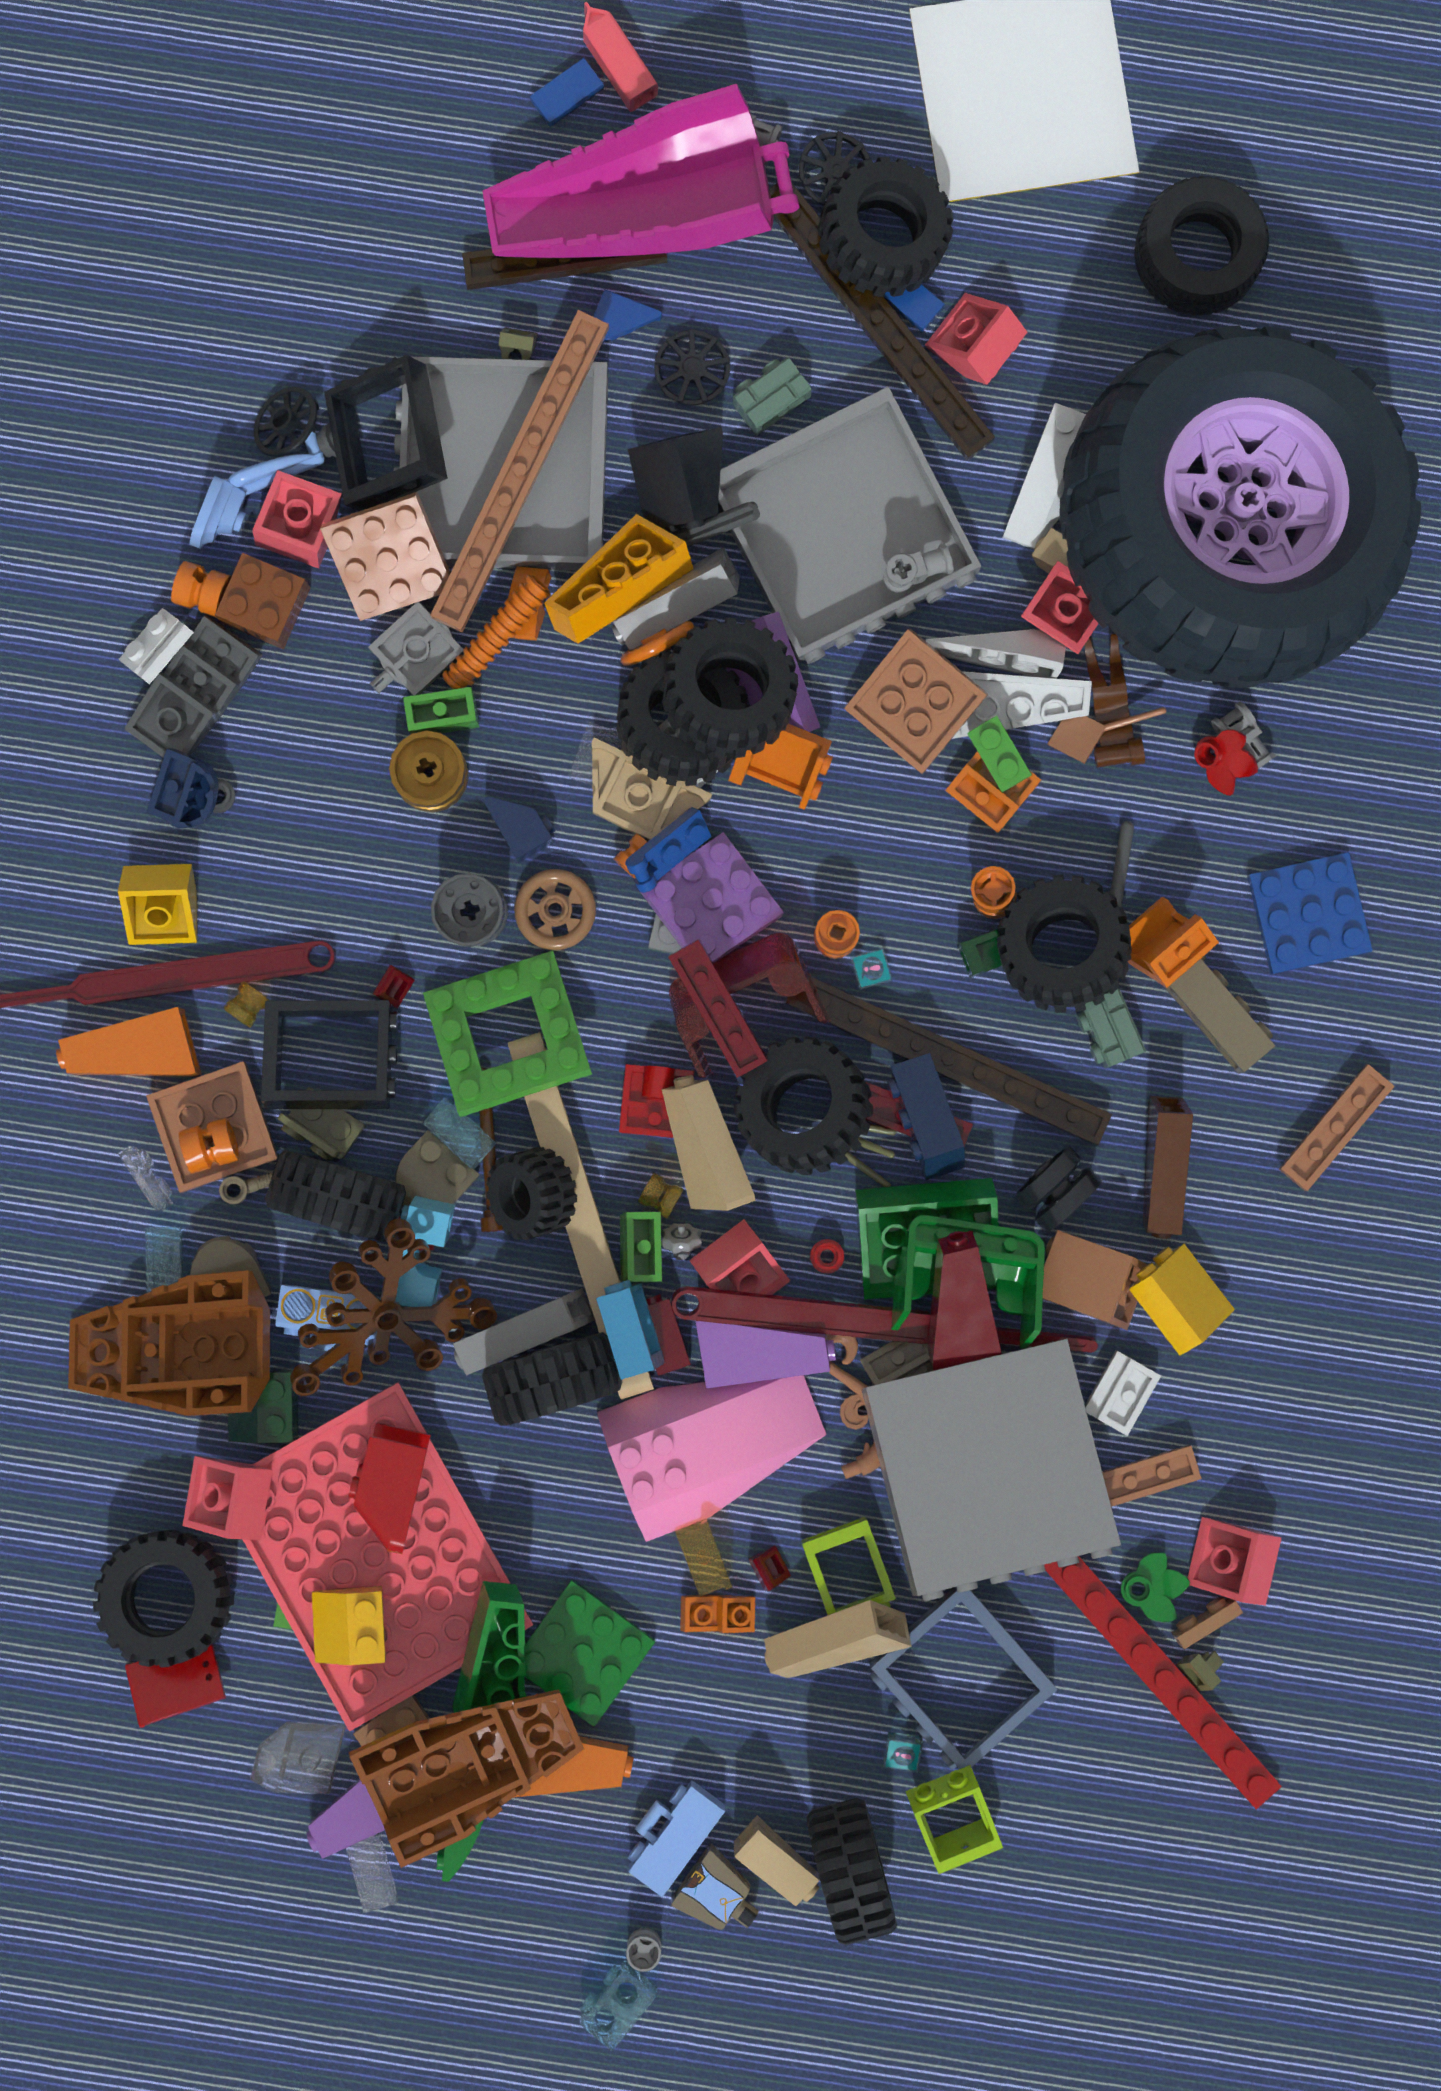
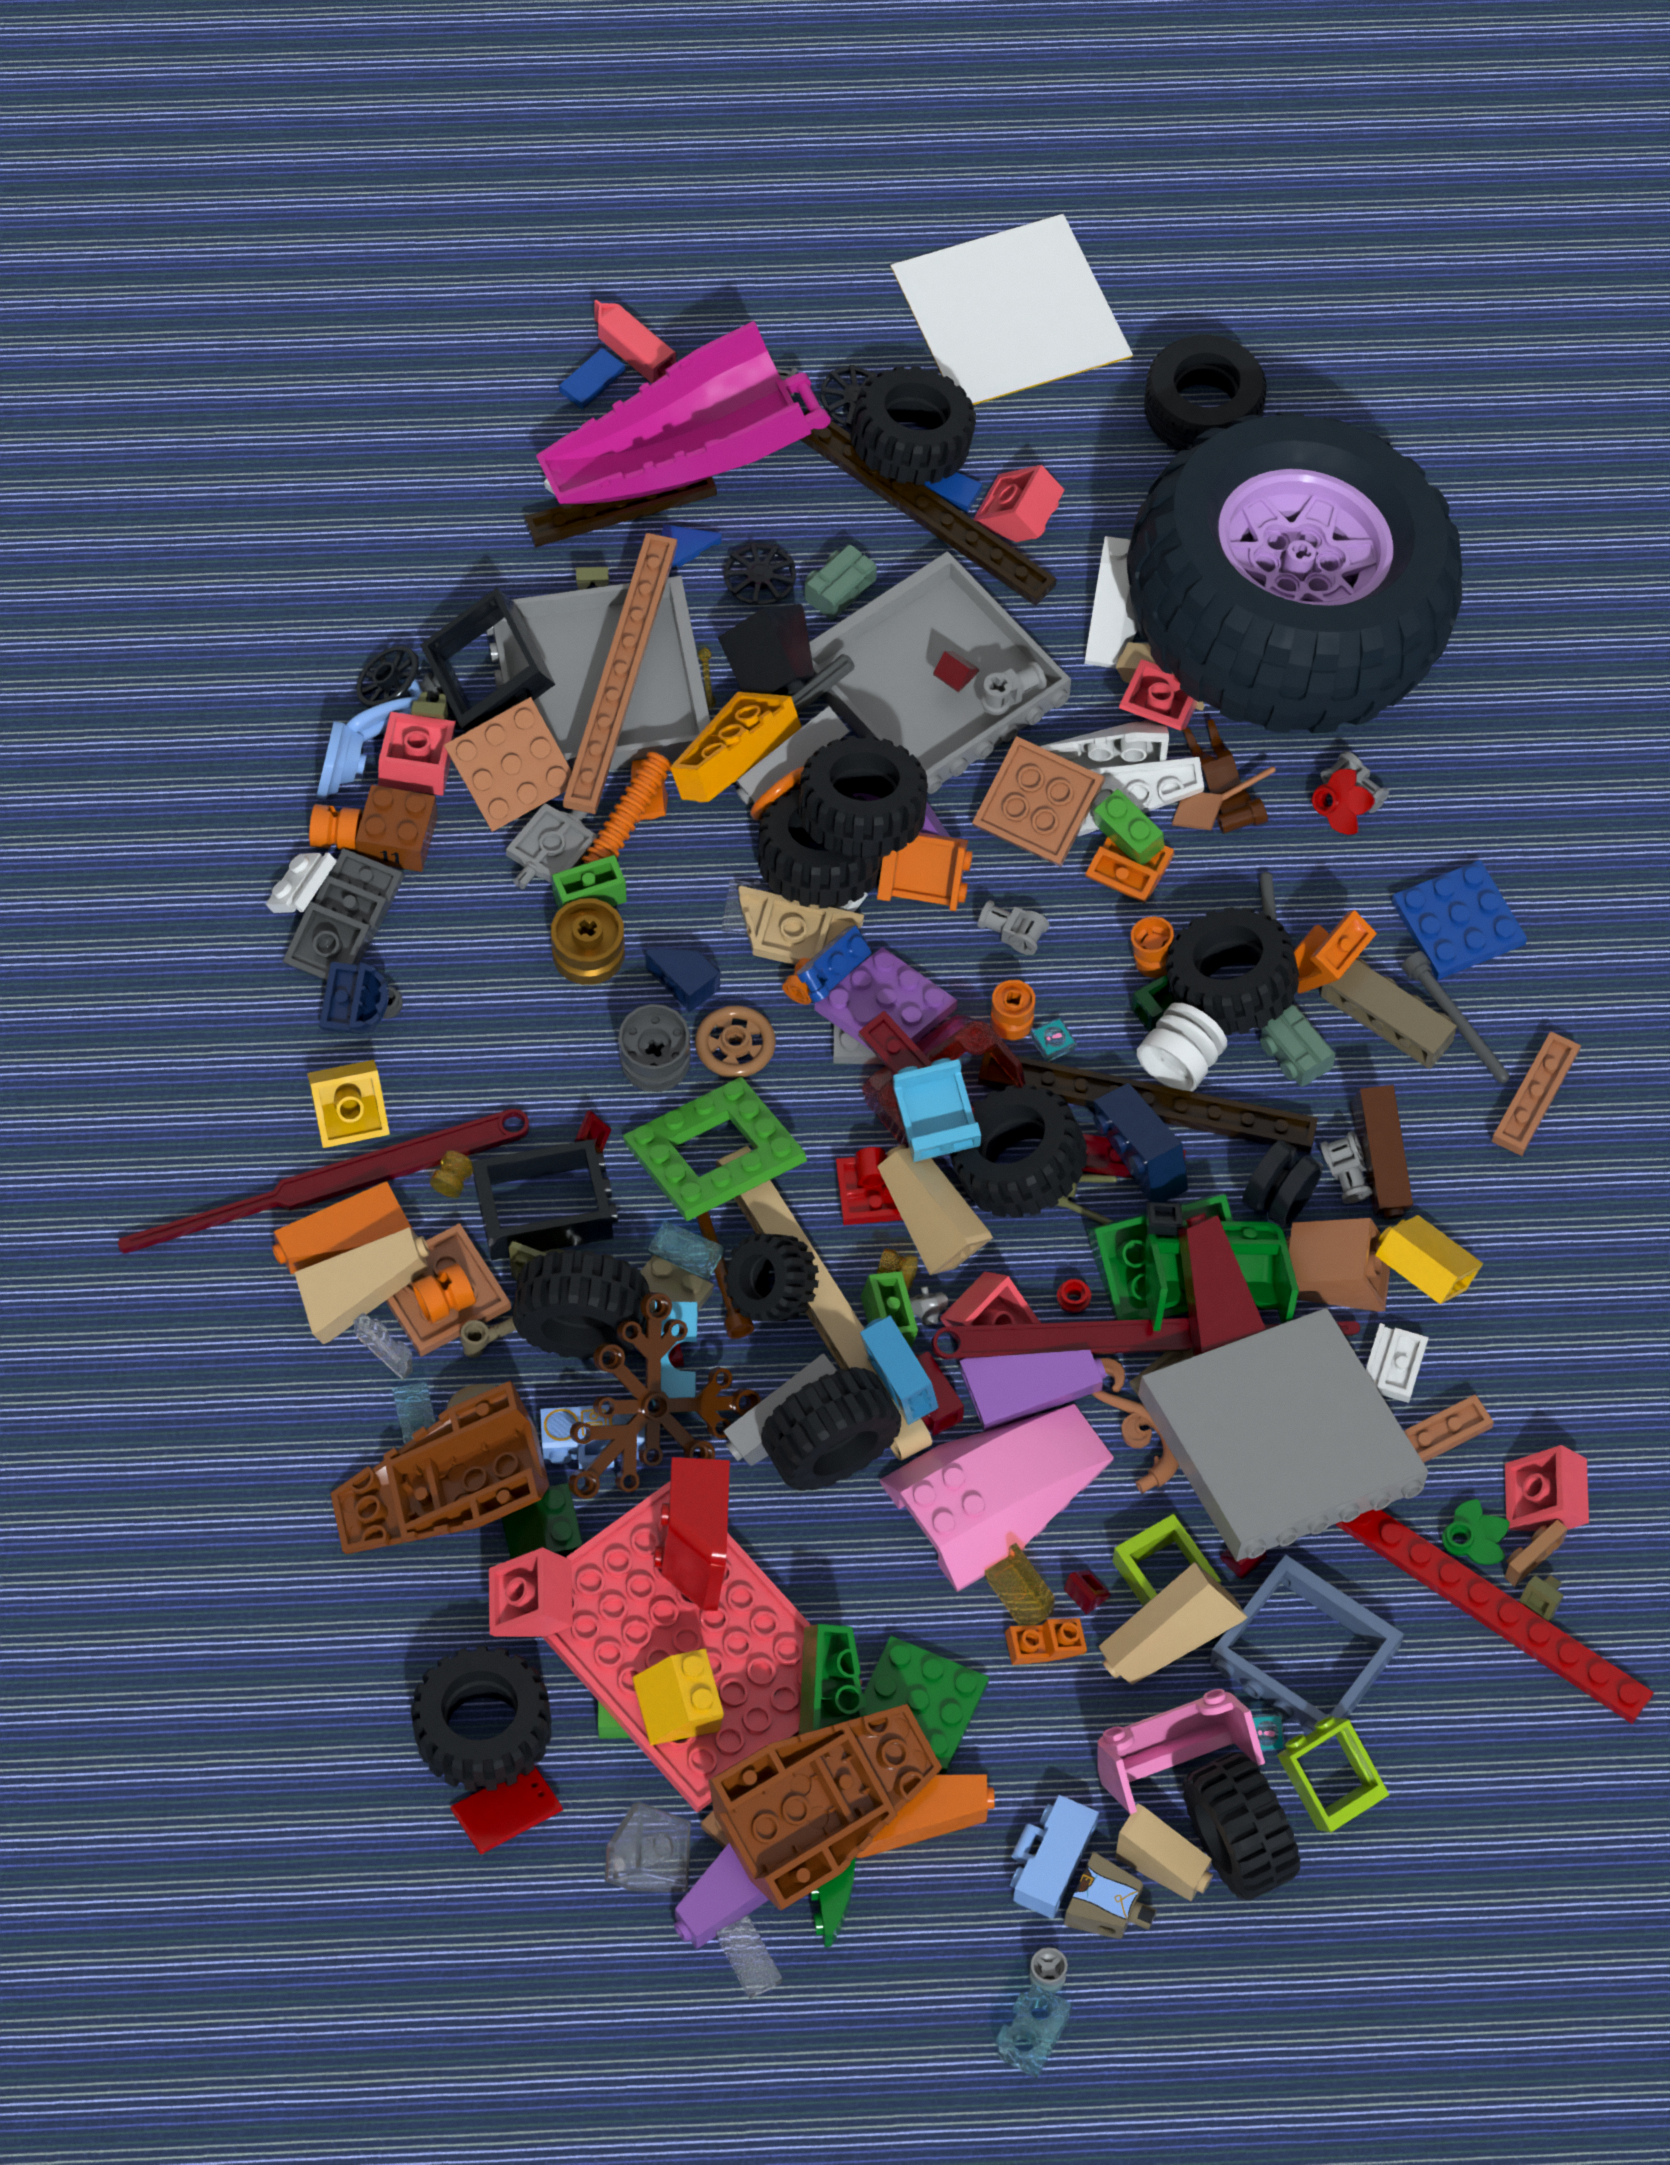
camera: 10 degrees left, 25 degrees down
none -> tan slope [294,1227,430,1344]
none -> olive tile [411,692,449,720]
none -> clear yellow hinge [698,647,716,708]
none -> medium azure panel [892,1058,981,1162]
none -> dark red slope [933,651,979,693]
none -> light grey connector [977,900,1050,955]
none -> bright pink windscreen [1098,1689,1265,1814]
none -> white wheel [1137,1003,1227,1092]
none -> black tile [1145,1202,1184,1236]
none -> light grey connector [1321,1131,1372,1204]
none -> dark grey piece [1401,951,1509,1083]

